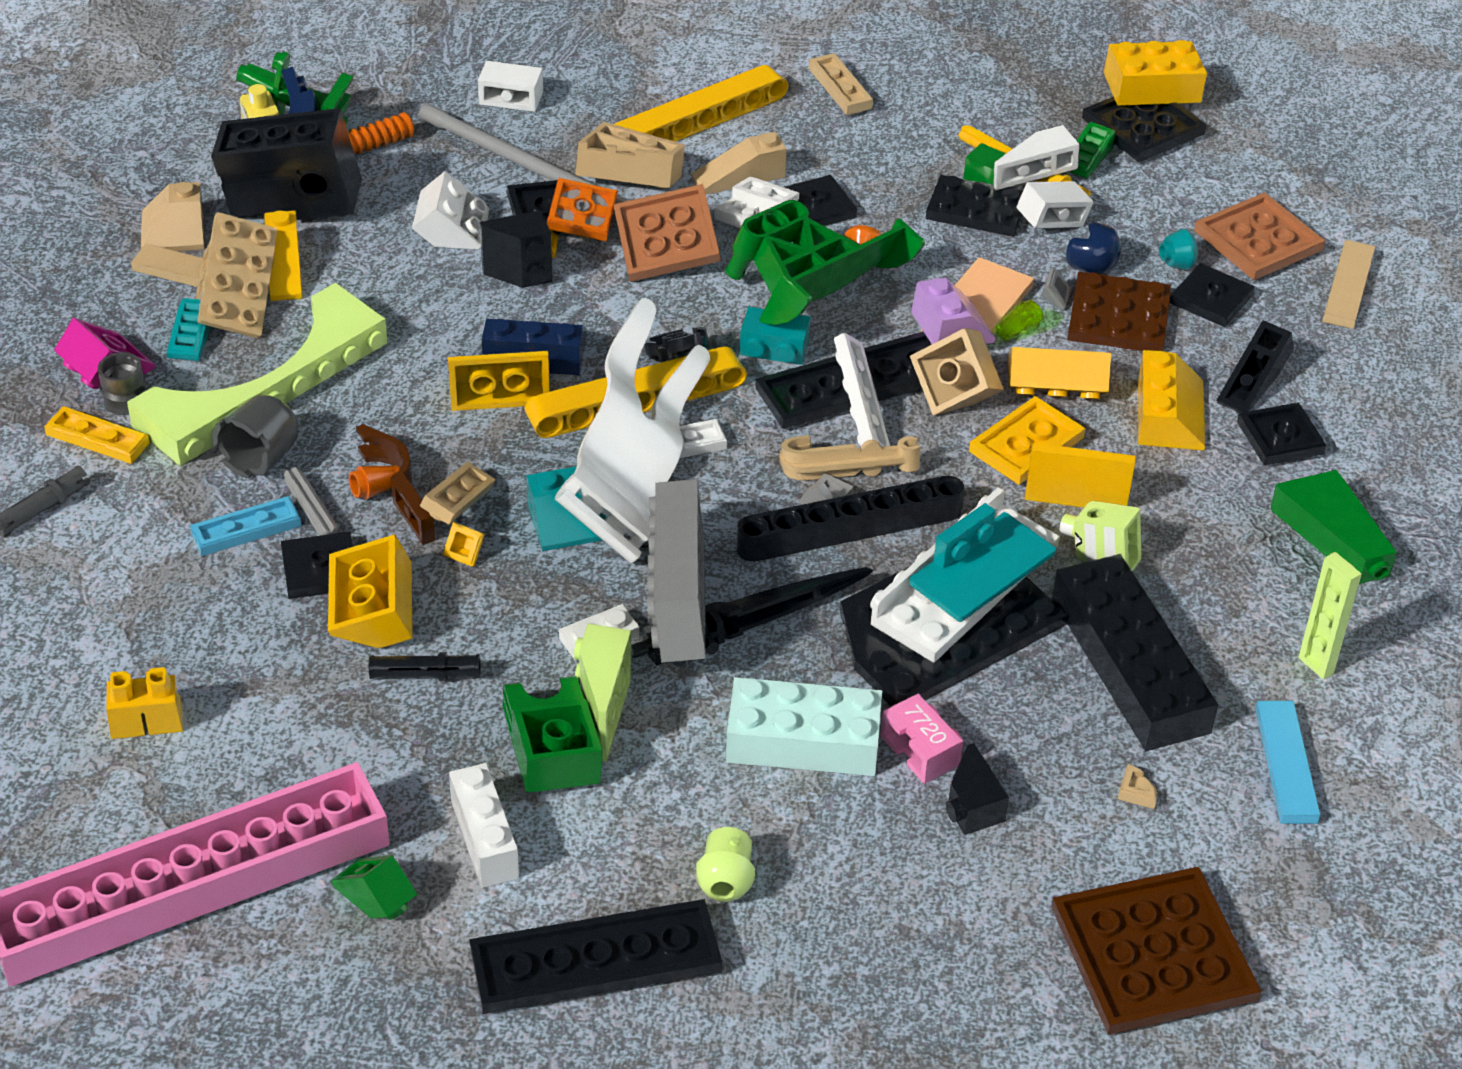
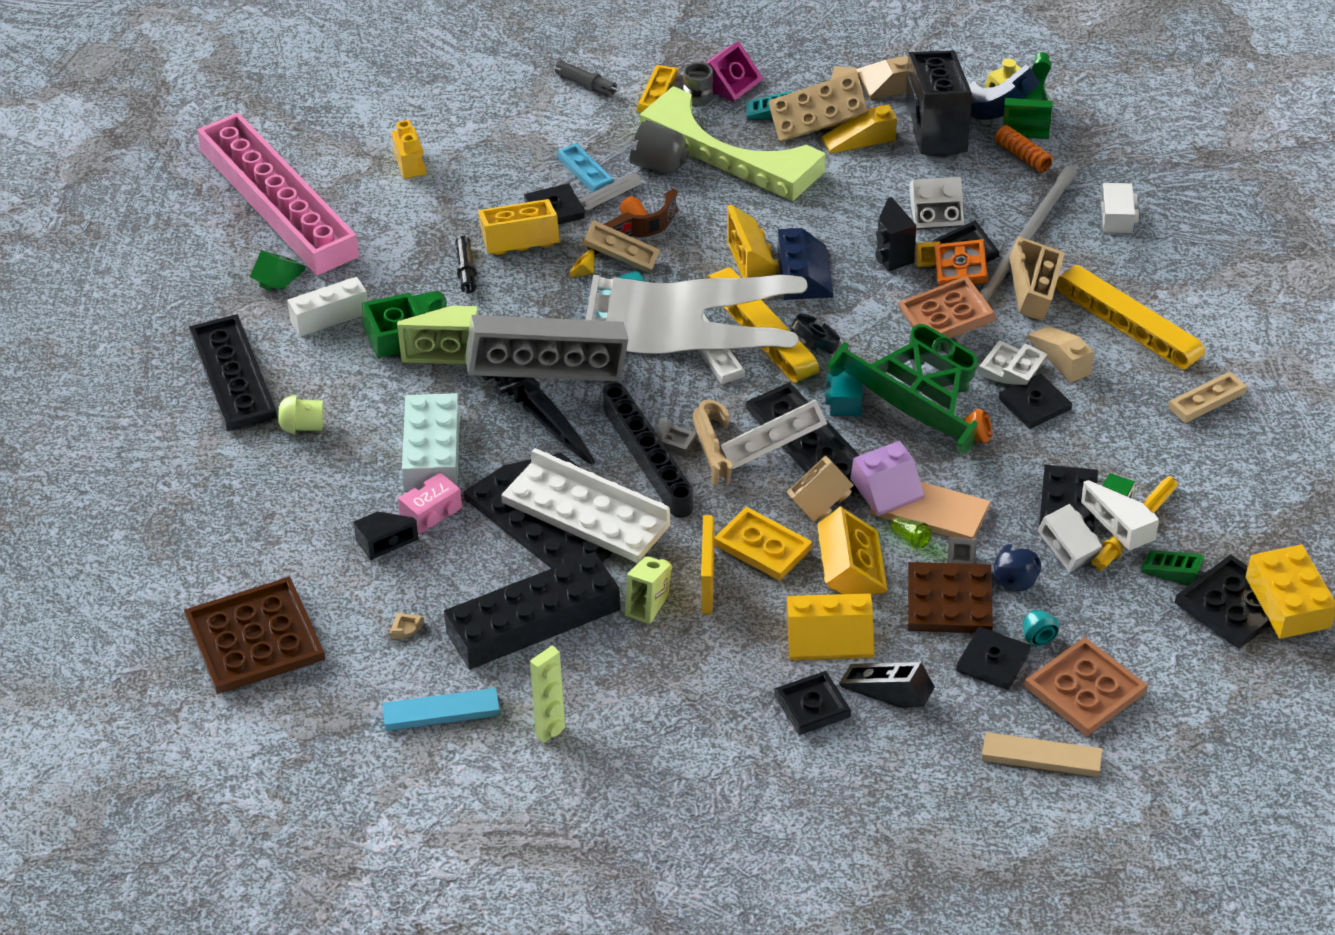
camera: 85 degrees right, 0 degrees up
teal bracket [909,503,1056,622] -> none
green slope [1270,470,1397,584] -> none

